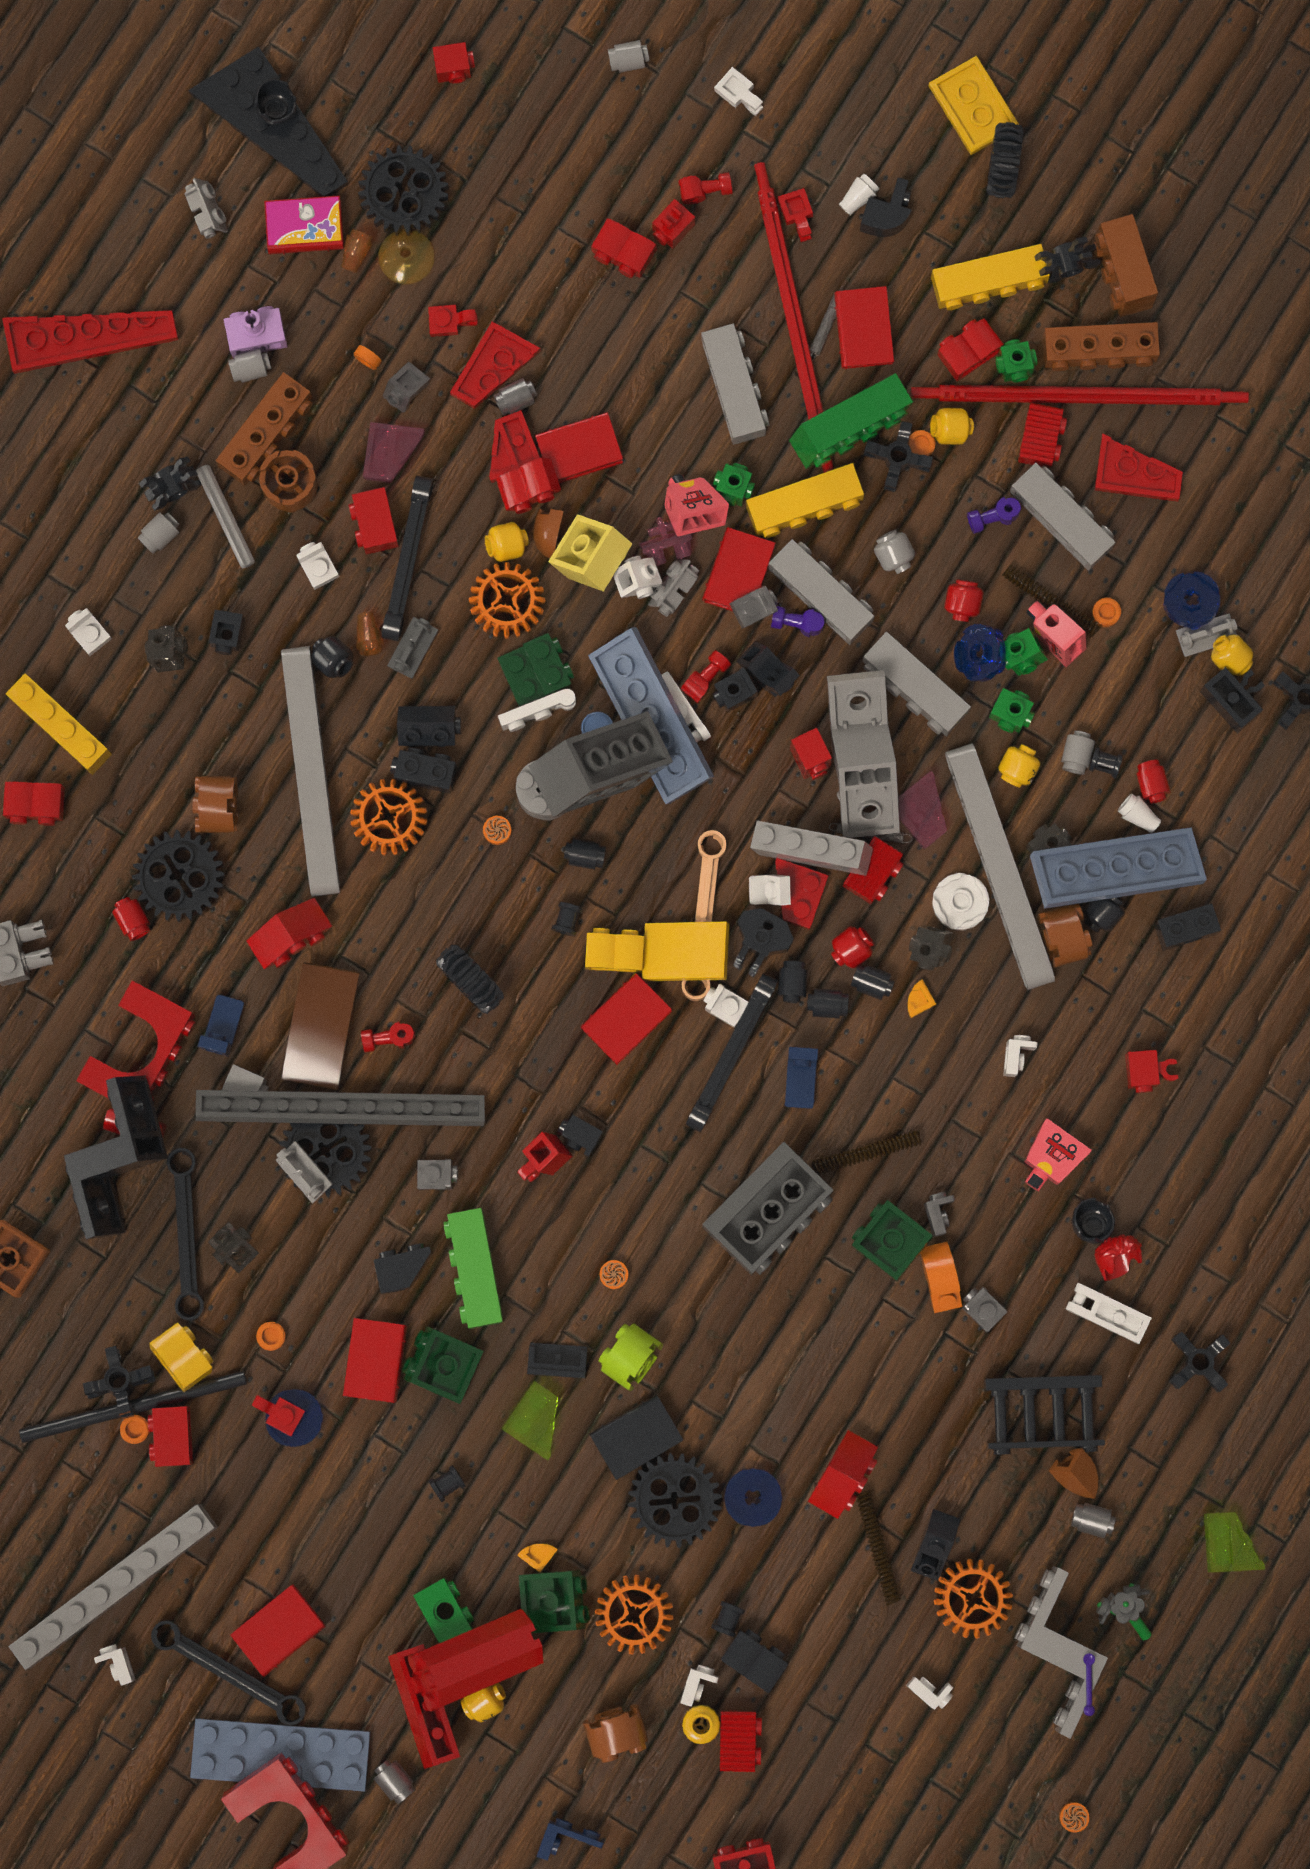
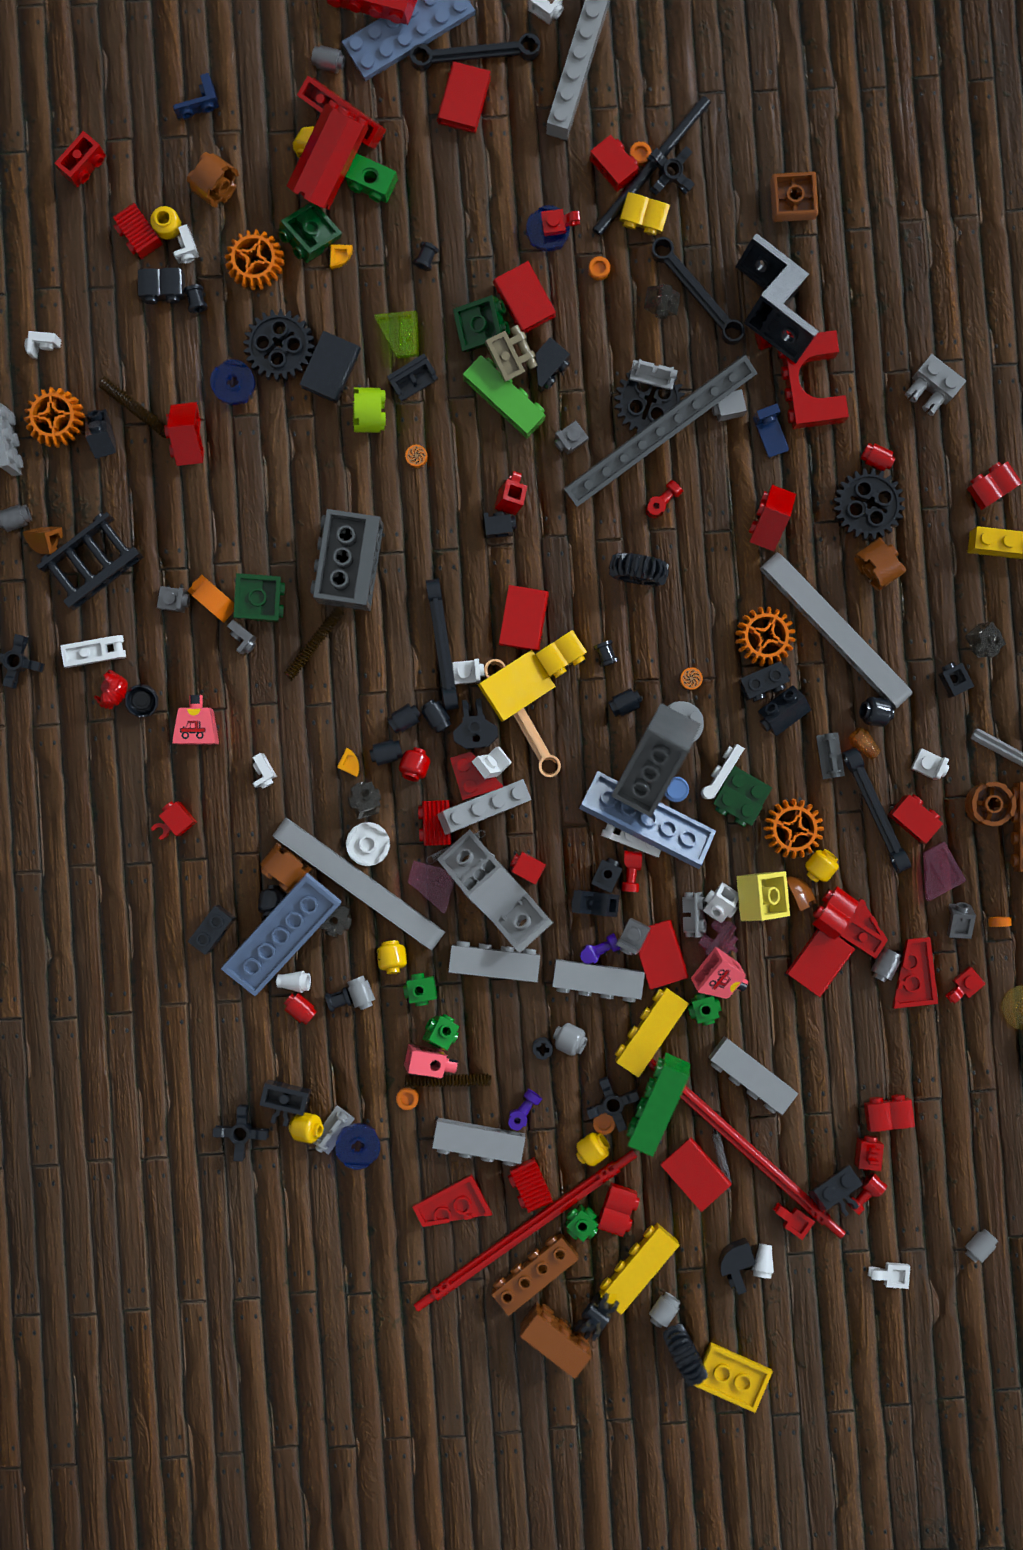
camera: 145 degrees right, 5 degrees up
reddish brown slope [282,962,360,1090] -> none
dark blue bracket [785,1047,818,1109] -> none
red head [944,579,984,622] -> none
clear blue plate [954,624,1006,682] -> none
none -> dark tan plate [485,325,538,383]
none -> black bush [533,1037,553,1060]
none -> light grey brick [649,1292,680,1328]
none -> black brick [808,1165,863,1217]

